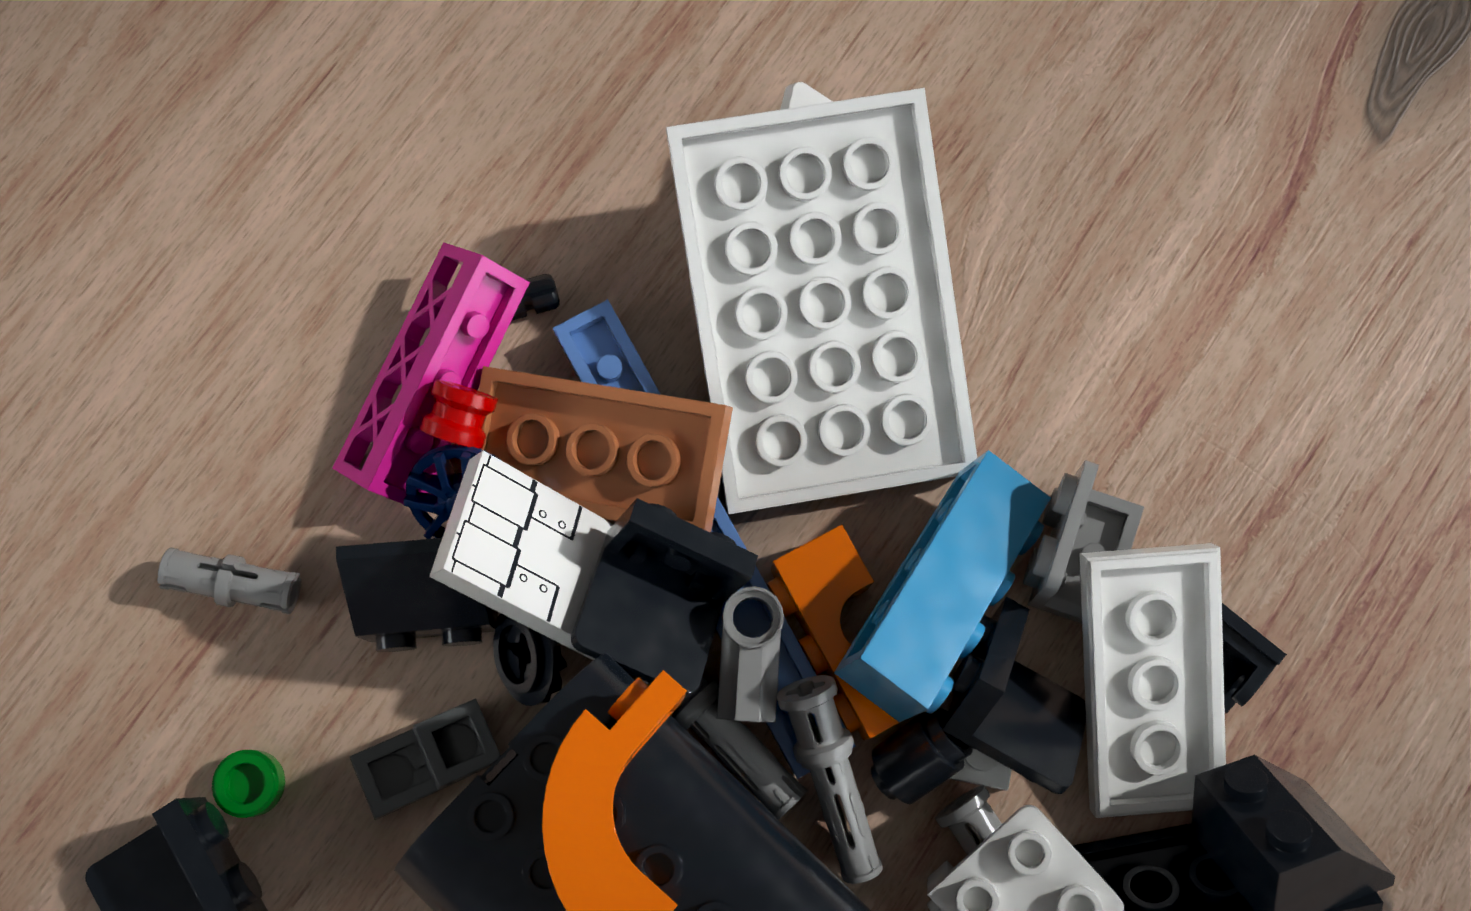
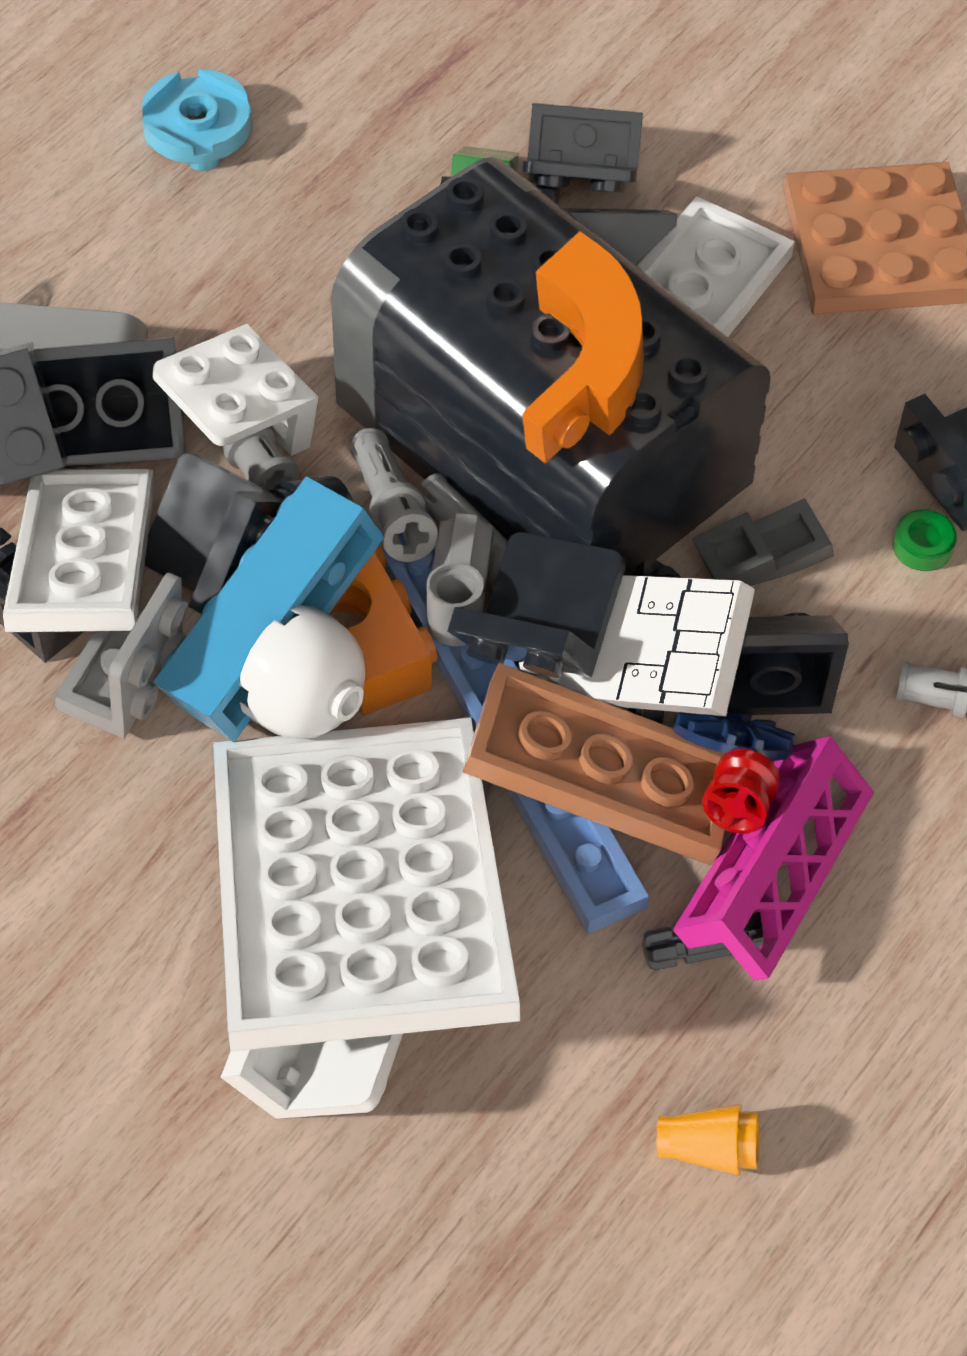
camera: 175 degrees left, 20 degrees down
none -> white cylinder [239,605,365,738]
none -> light orange cone [657,1104,760,1176]

